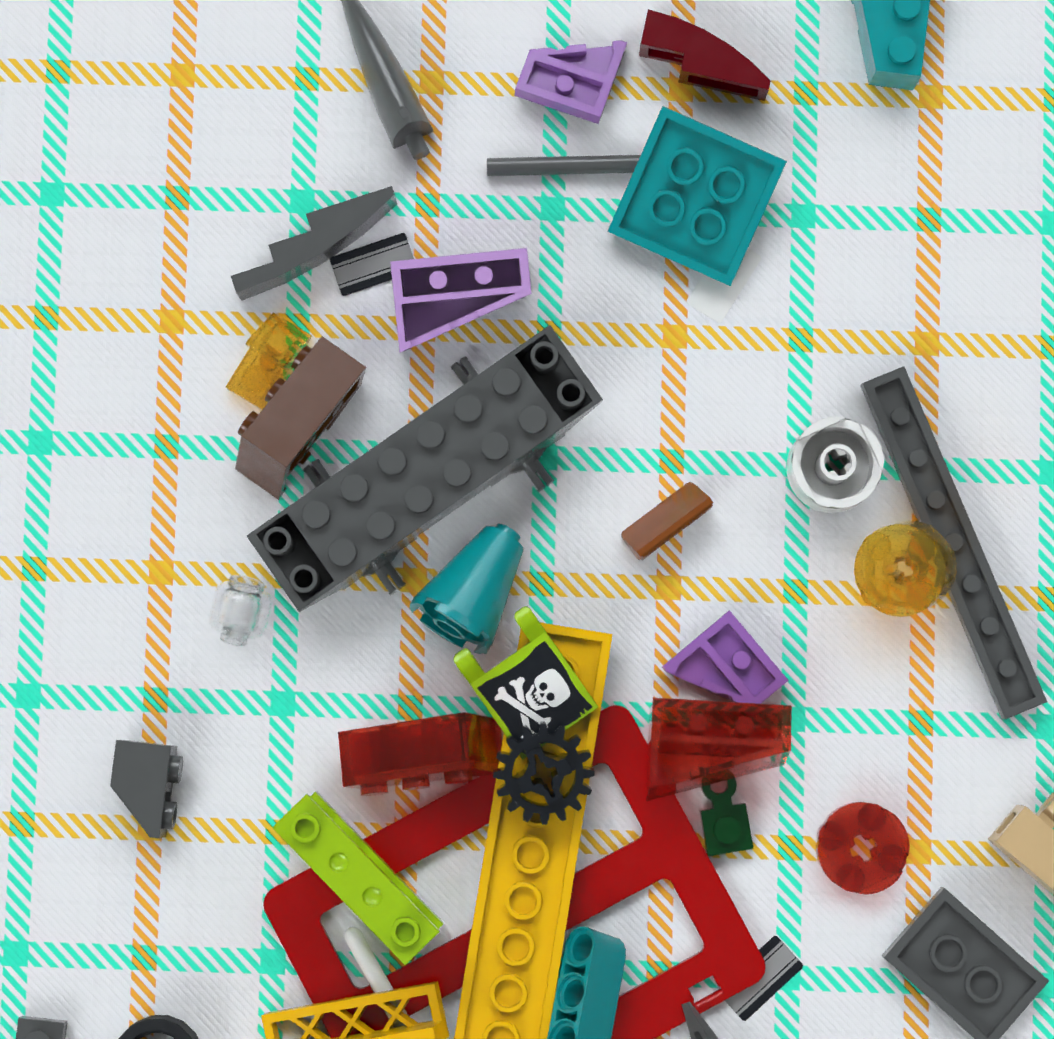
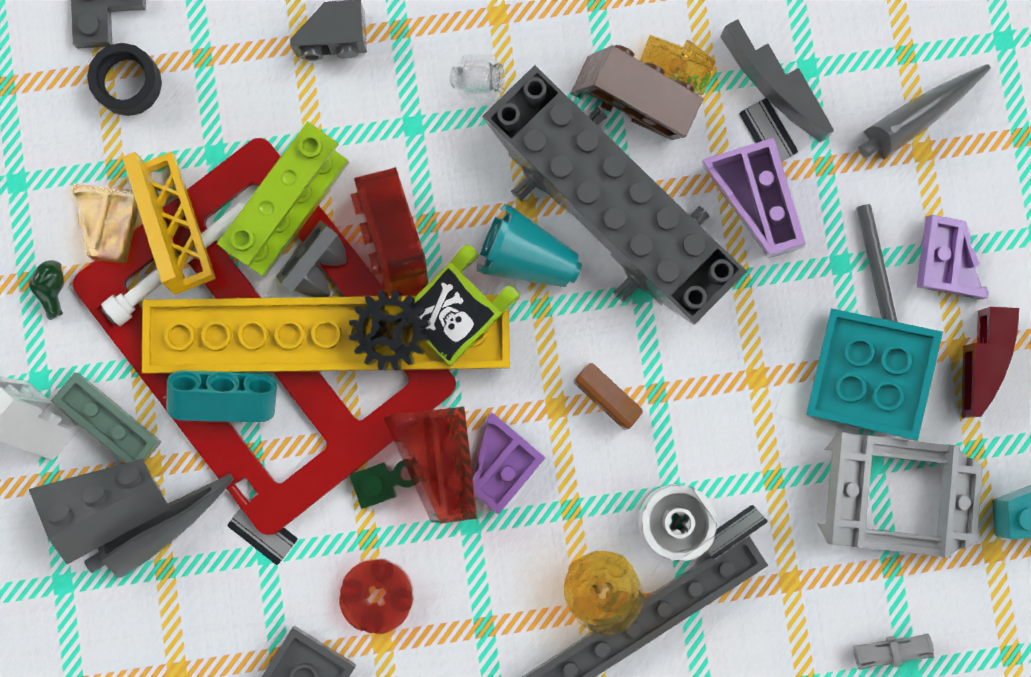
camera: 80 degrees right, 0 degrees up
none -> dark grey tile [276,220,347,297]
none -> sticker [707,505,768,559]
none -> light grey wedge [817,432,983,558]
none -> light grey pin [853,633,934,670]

